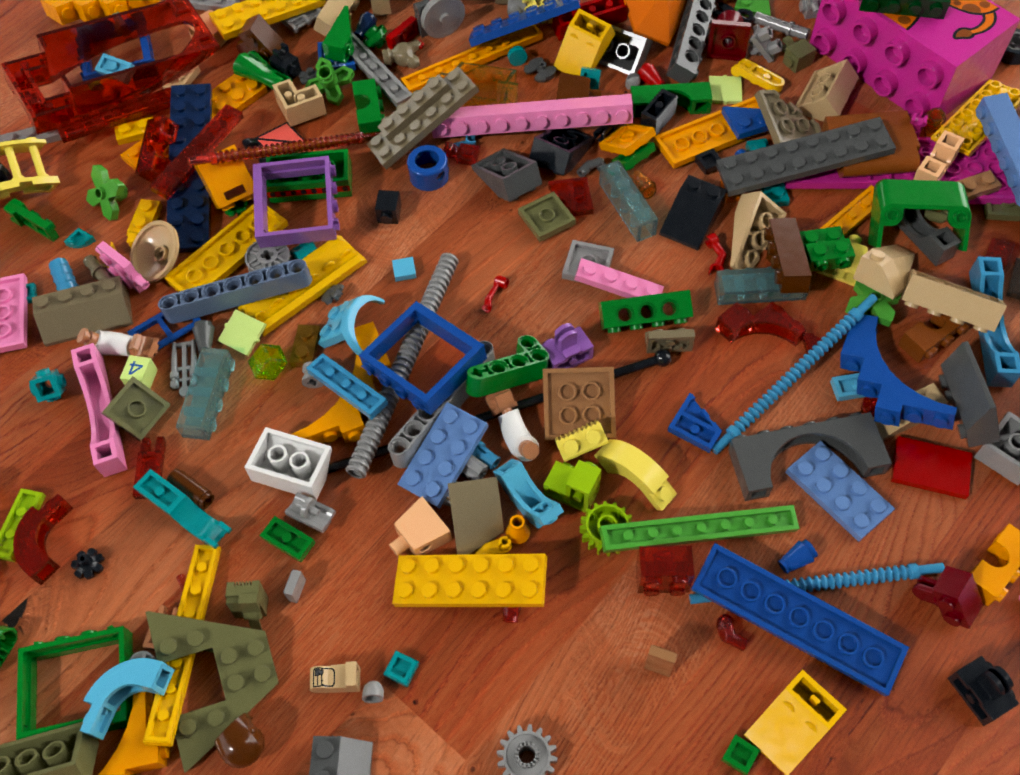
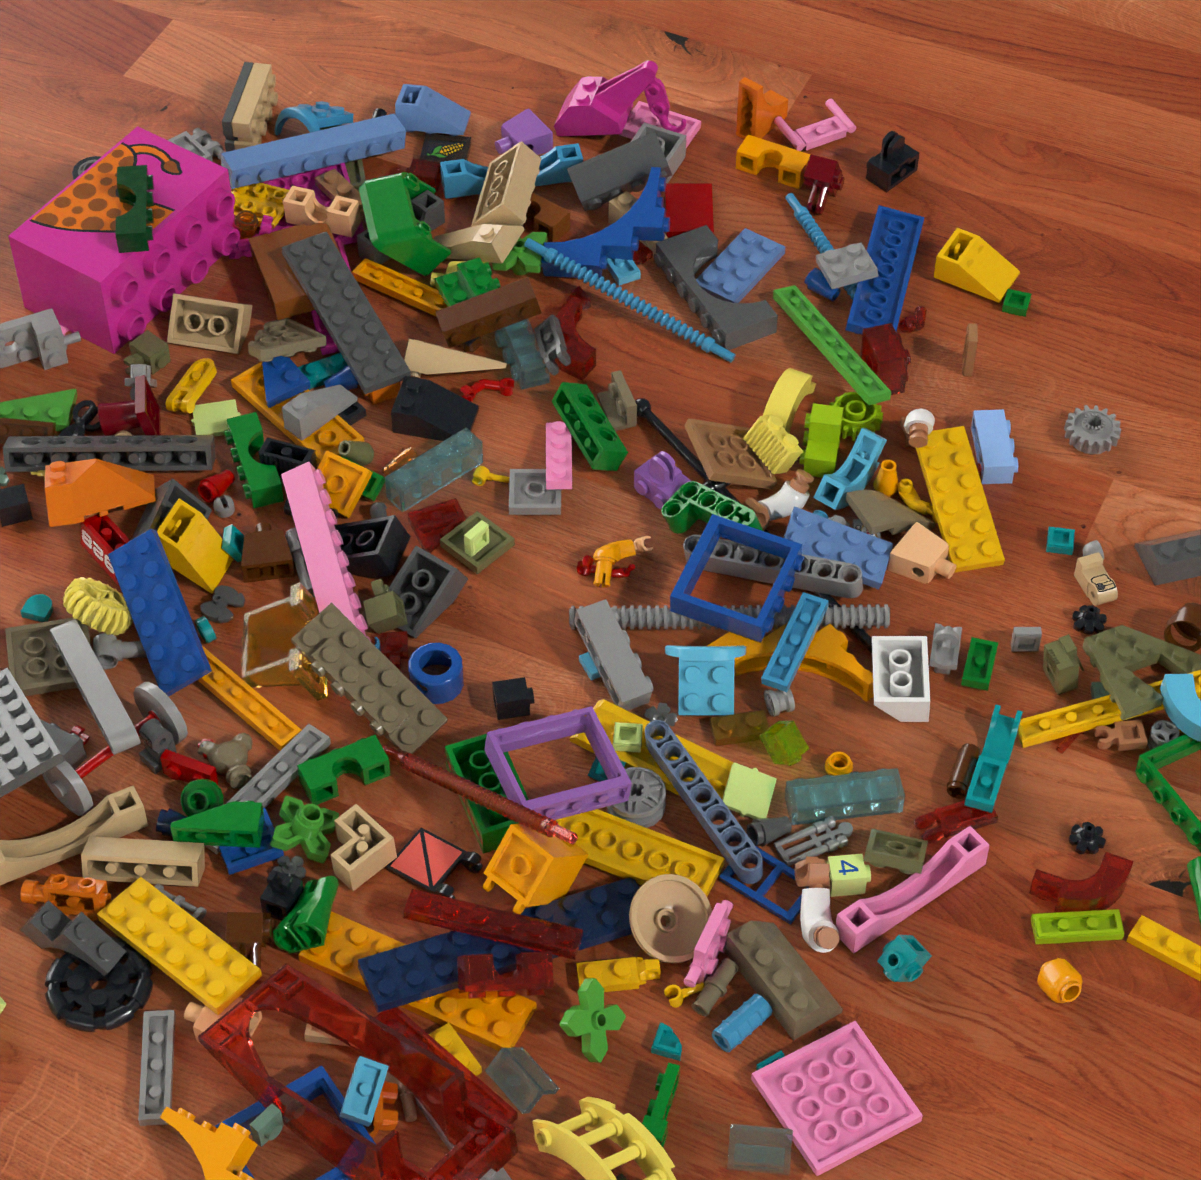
camera: 110 degrees left, 10 degrees down
blue wing [668,393,722,453] -> none
light grey pin [753,11,811,40] -> none
none -> light grey slope [282,385,358,441]
none -> olive cone [338,440,374,466]
none -> olive brick [362,579,408,634]
none -> yellowish green tile [464,520,489,557]
none -> yellow hand [472,466,510,486]
none -> clear light blue panel [485,1047,559,1114]
none -> dark grey hinge [534,314,571,375]
none -> light grey brick [574,599,653,711]
none -> light orange arm [593,536,653,588]
none -> yellowish green tile [613,722,643,752]
none -> light grey plate [816,242,878,289]
none -> light orange plate [825,752,853,779]
none -> piece [900,408,935,448]
none -> light blue brick [971,409,1018,484]
none -> black plant [1072,605,1107,634]

